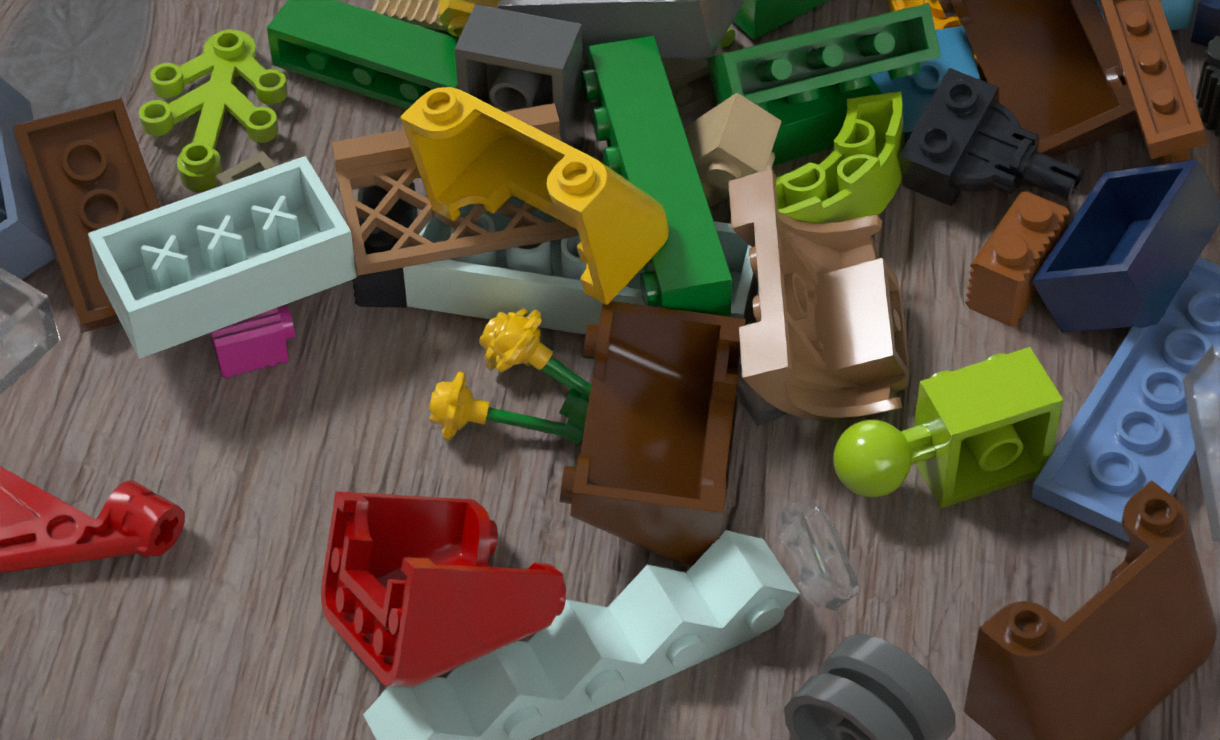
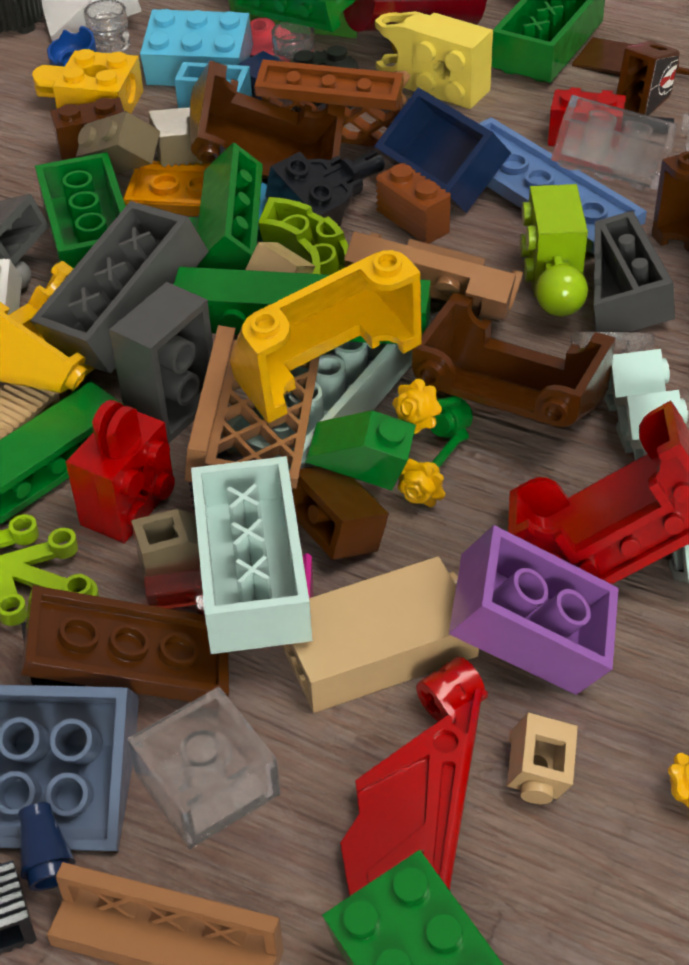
camera: 70 degrees left, 5 degrees down
none -> red brick [66,400,175,544]
none -> tan brick [281,556,479,713]
none -> reddish brown brick [292,466,389,560]
none -> green slope [305,410,416,491]
none -> medium lavender brick [449,525,619,695]
none -> tan brick [507,712,578,804]
none -> dark grey wedge [594,210,675,337]

